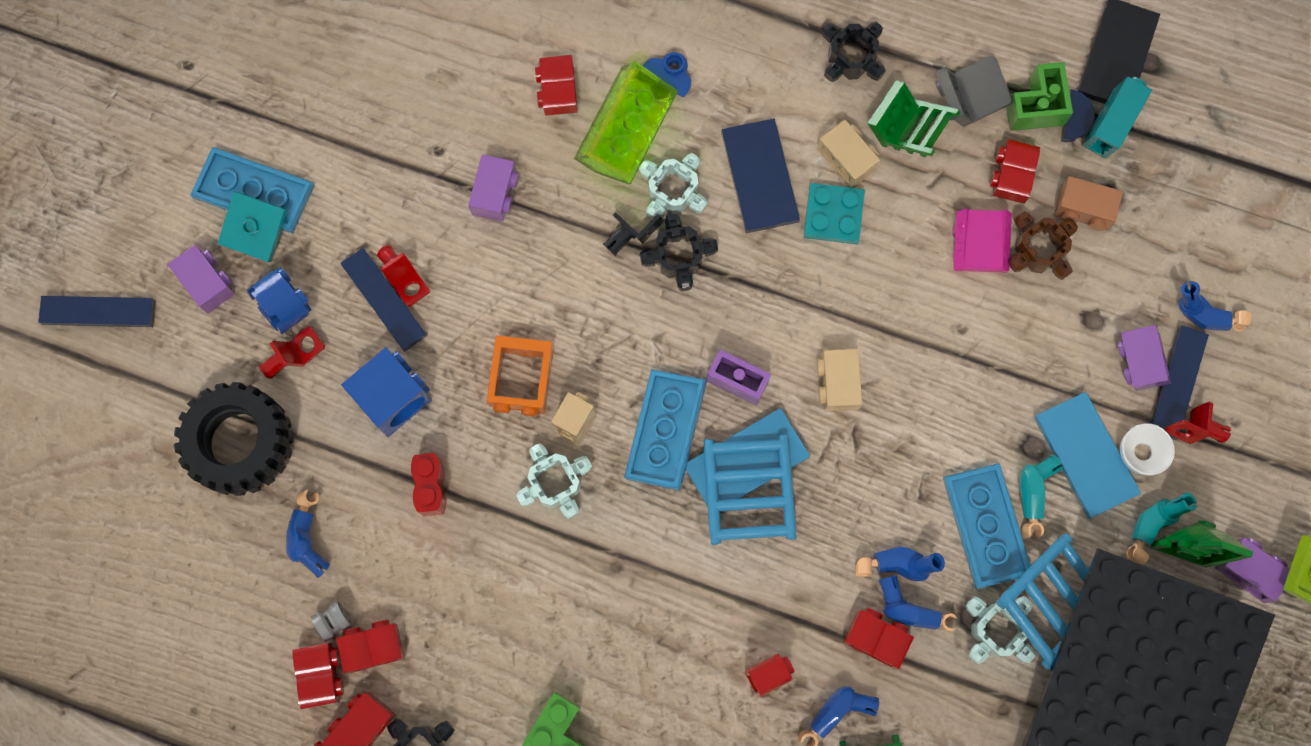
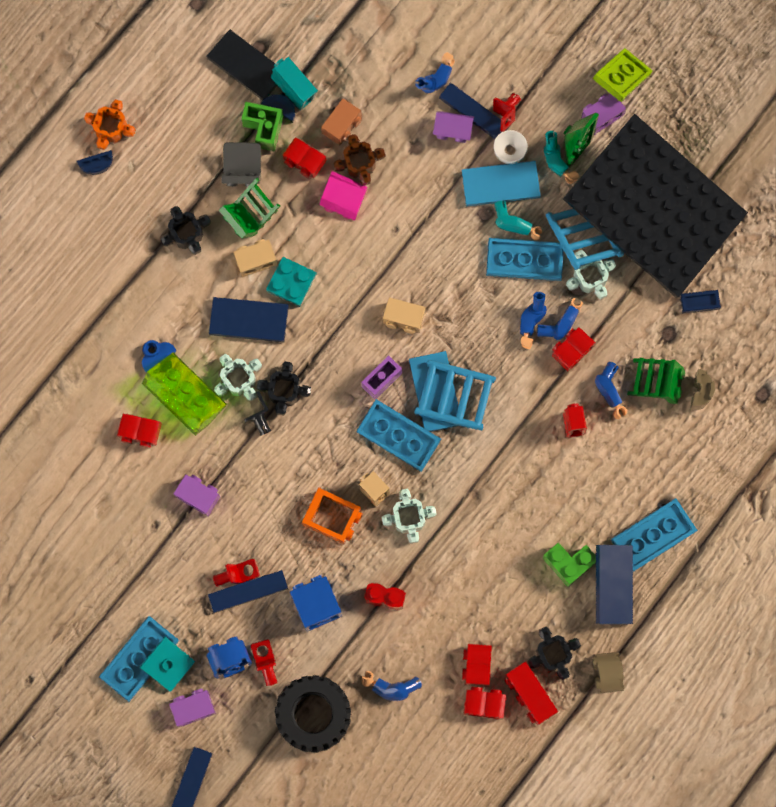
camera: 70 degrees left, 0 degrees up
light grey wheel [311,601,352,641] -> none

